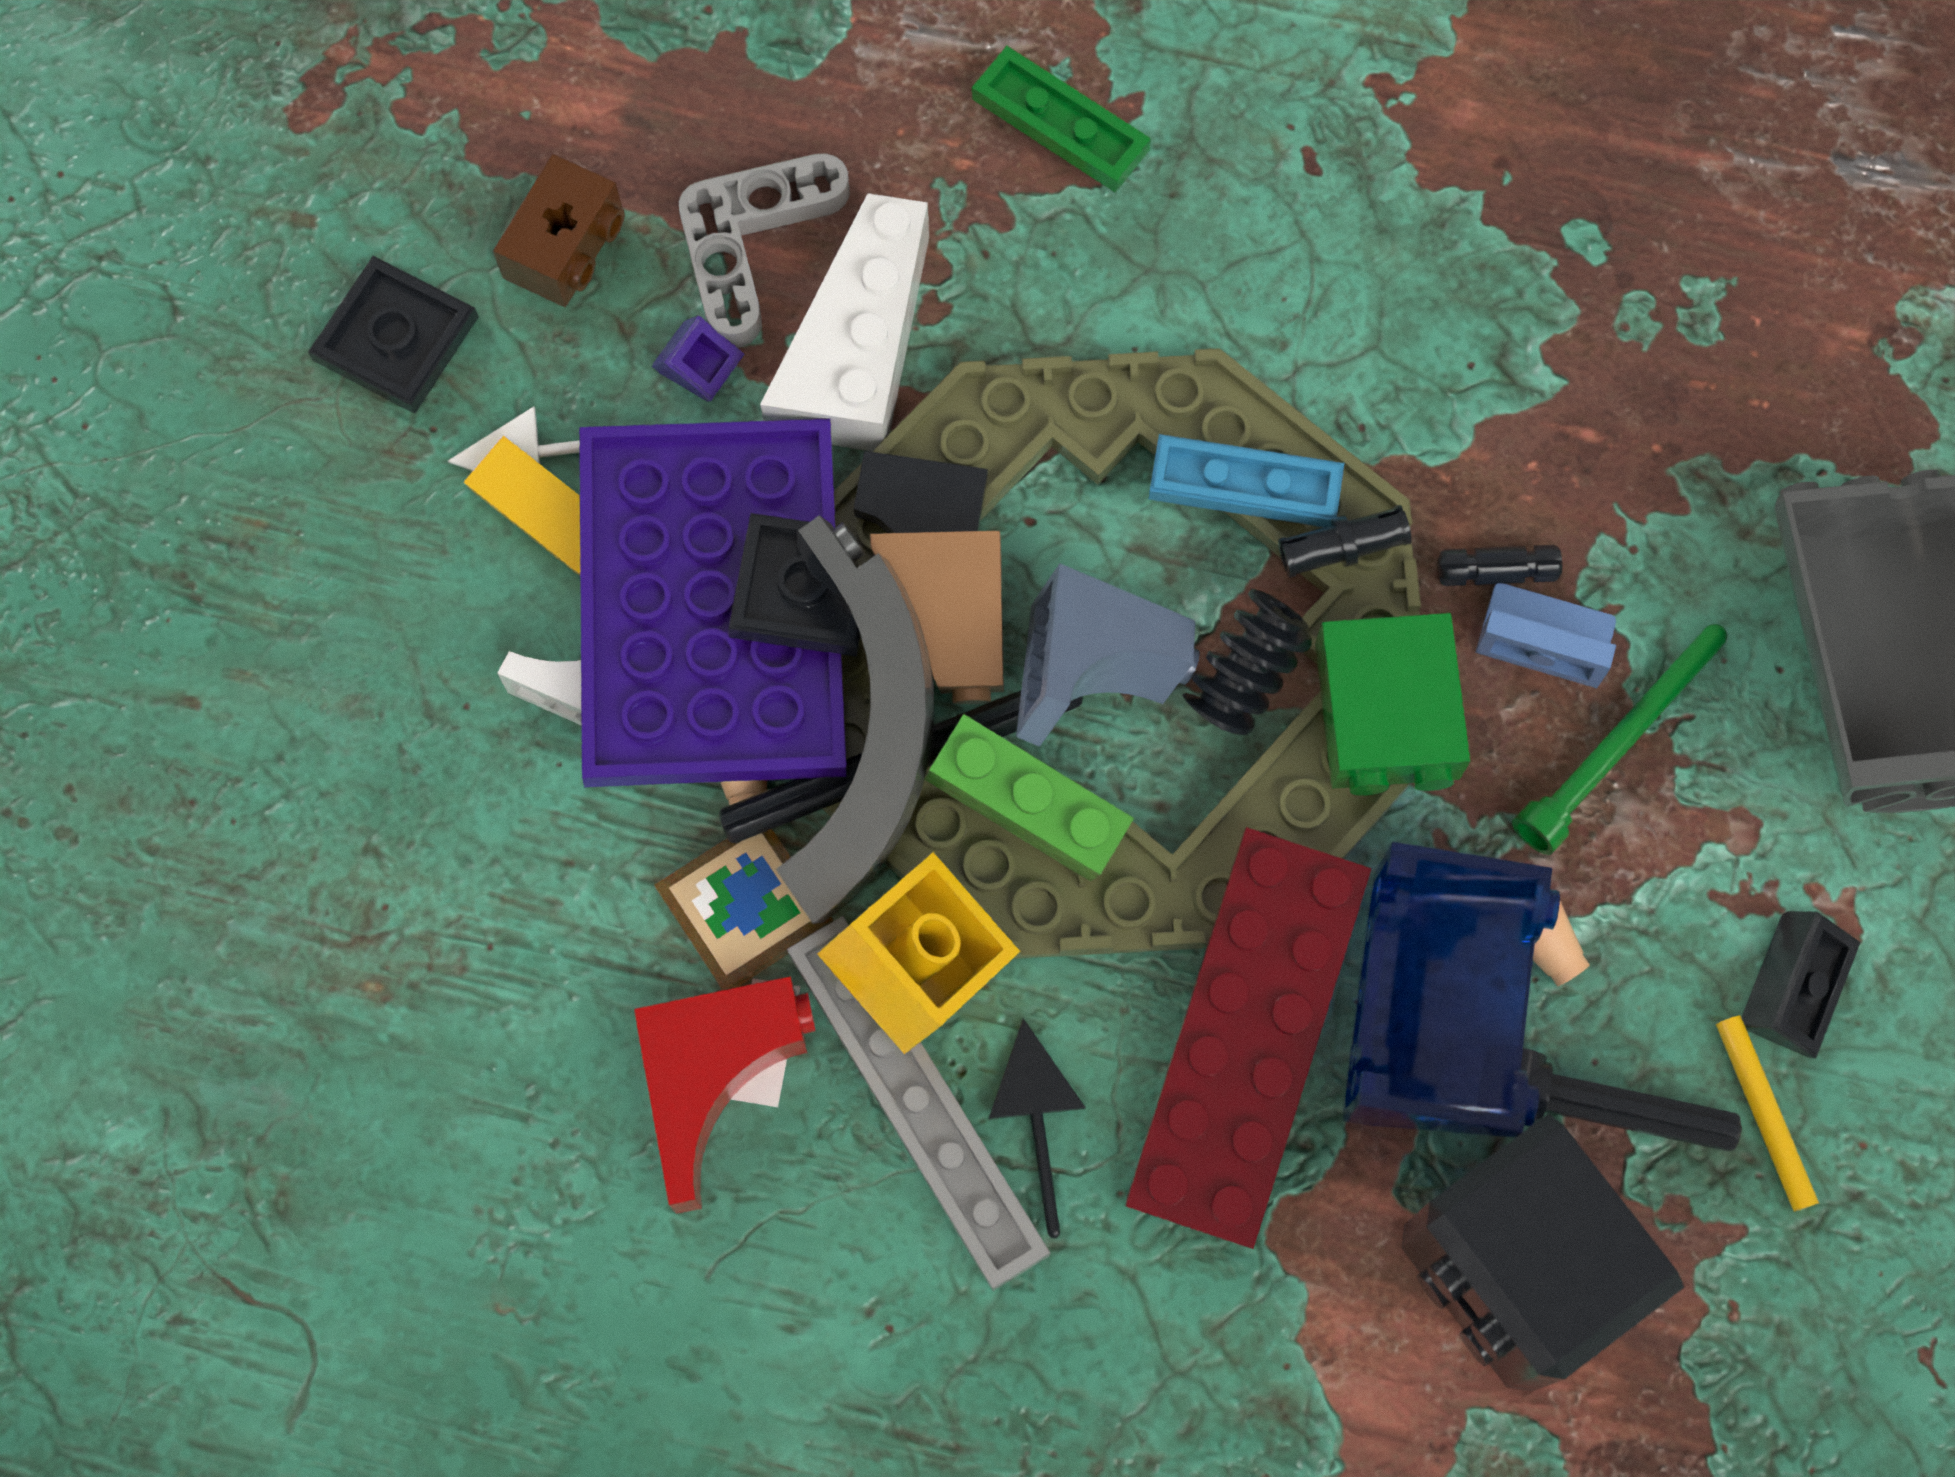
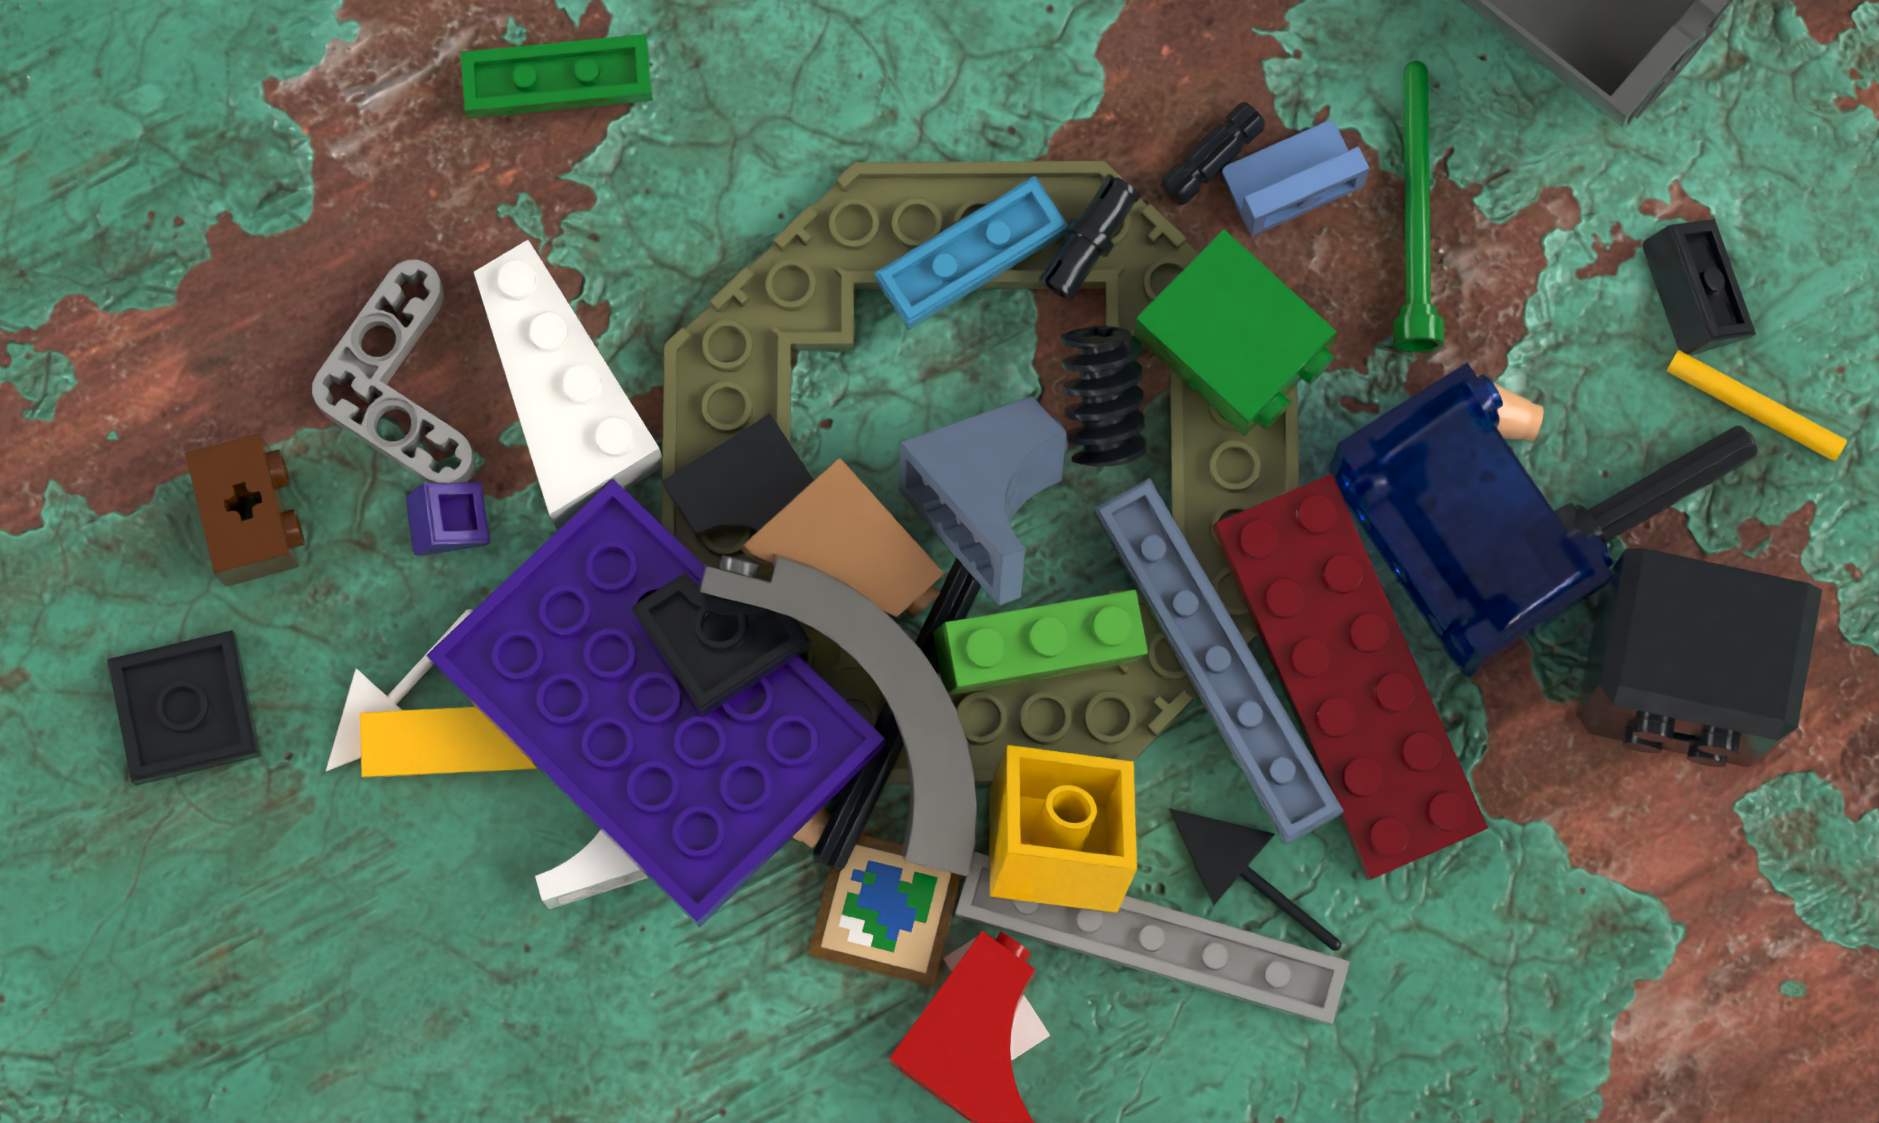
camera: 40 degrees left, 5 degrees up
none -> sand blue tile [1093,479,1343,846]

